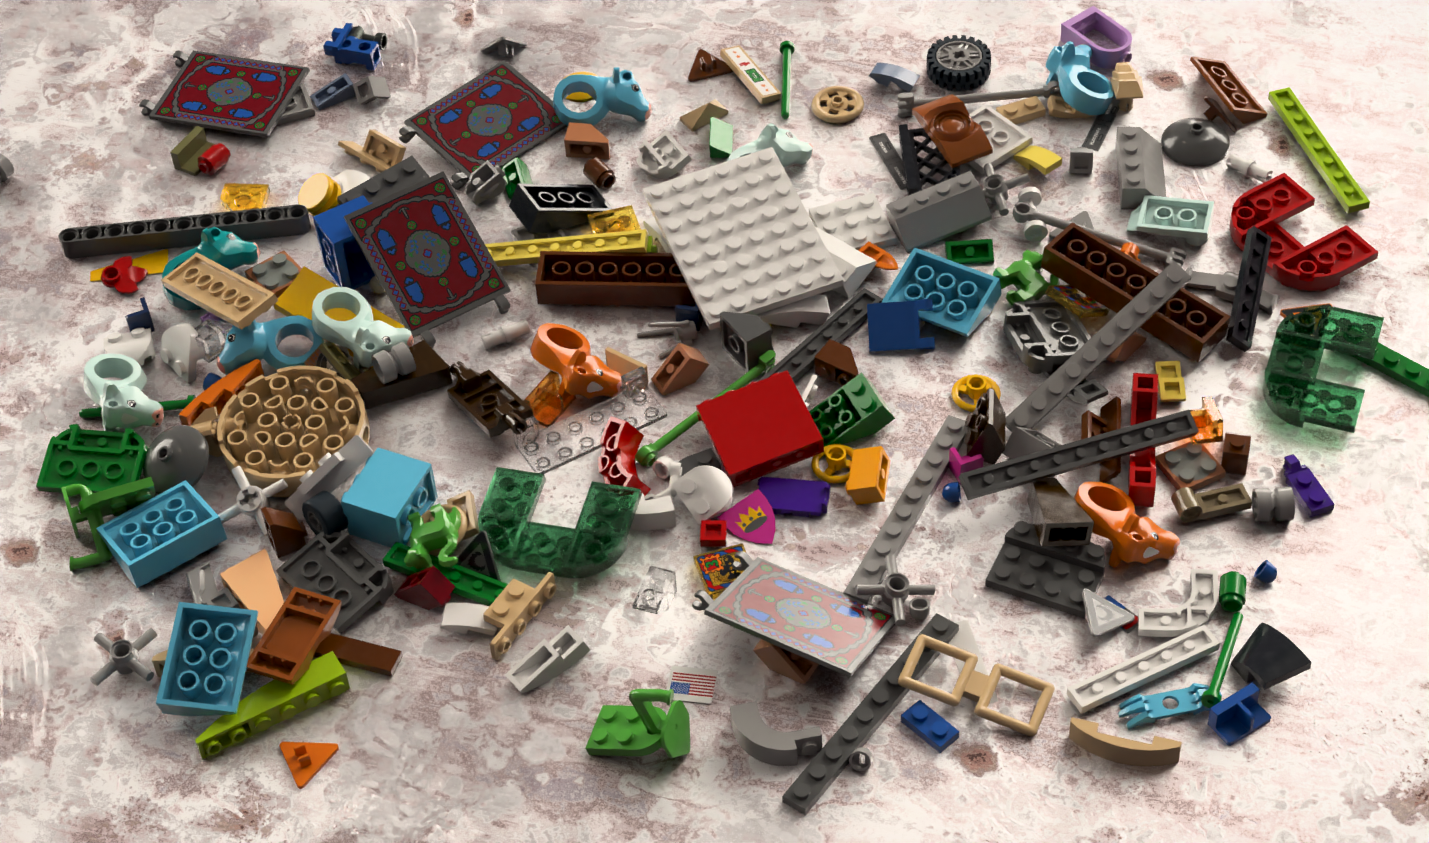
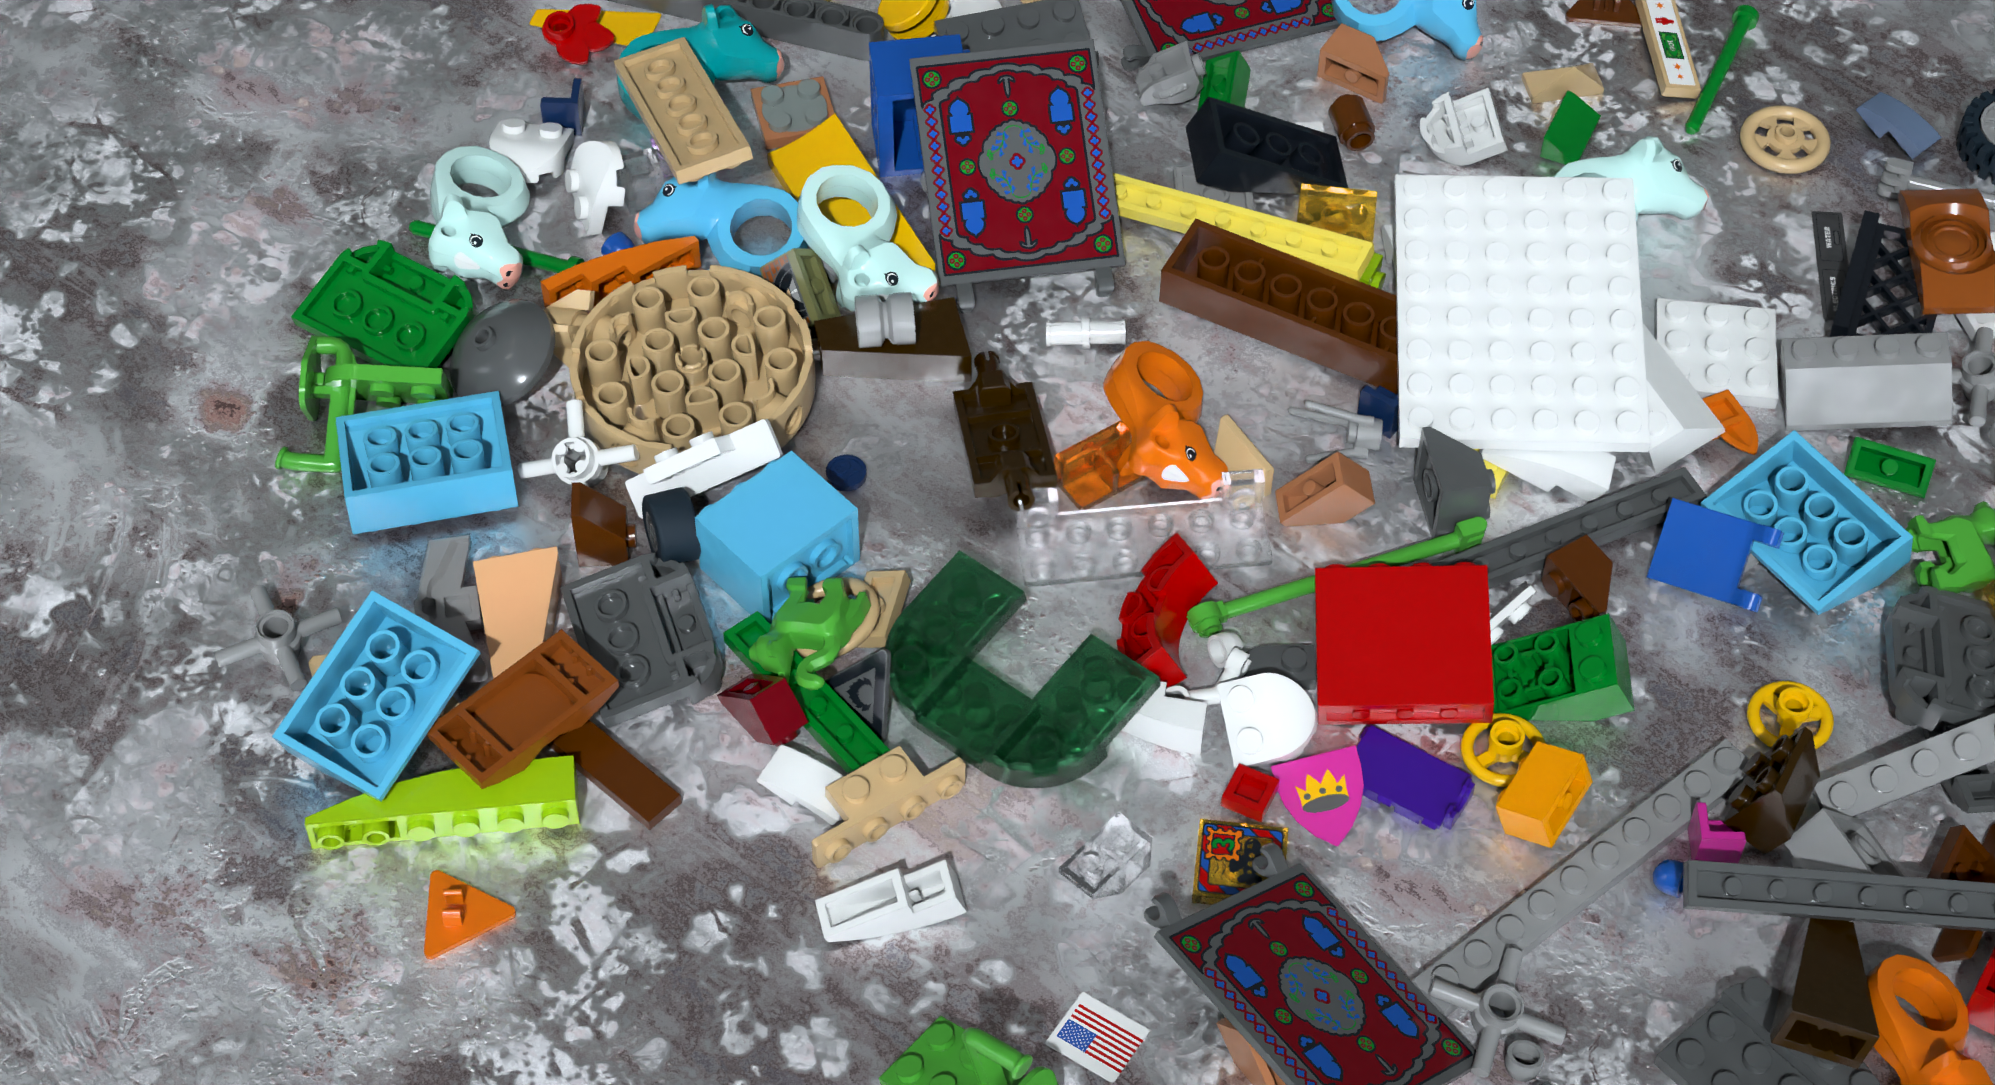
camera: 20 degrees right, 5 degrees up
none -> dark blue piece [826,455,867,492]

